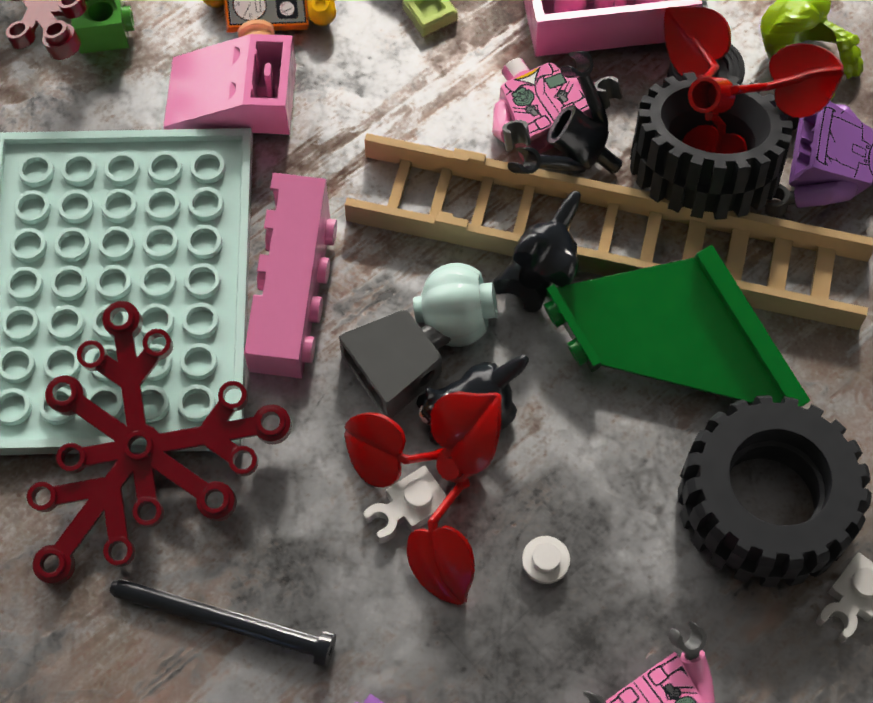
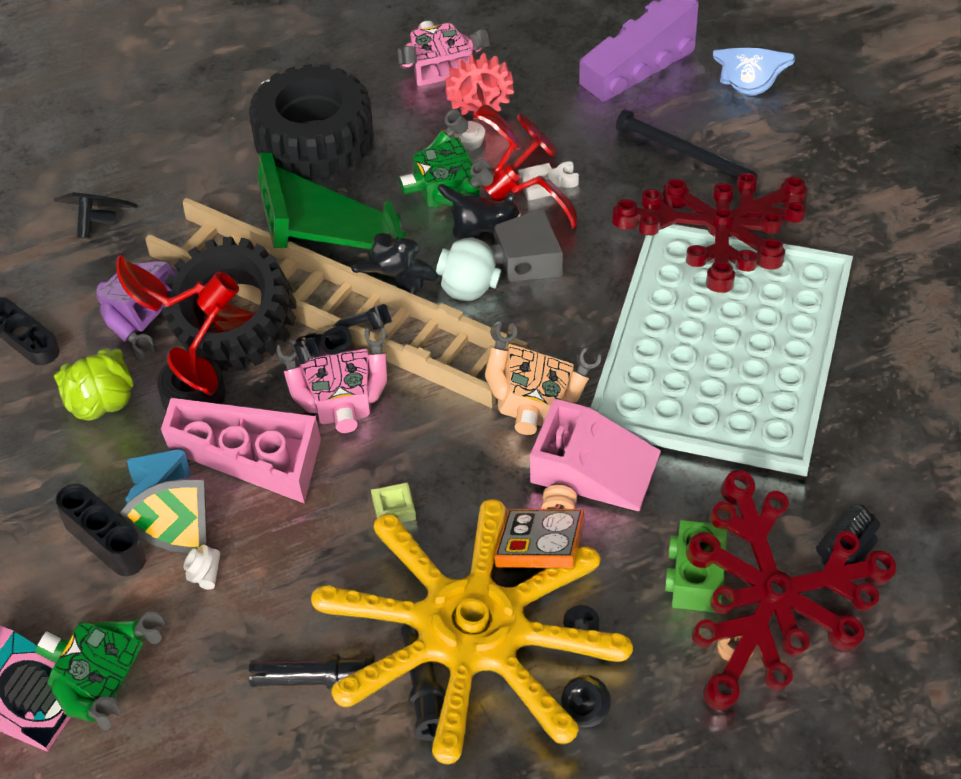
camera: 160 degrees left, 15 degrees down
bright pink wedge [244,173,337,379] -> none
none -> torso [399,109,493,208]
none -> coral gear [445,53,514,116]
none -> light nougat torso [485,321,601,435]

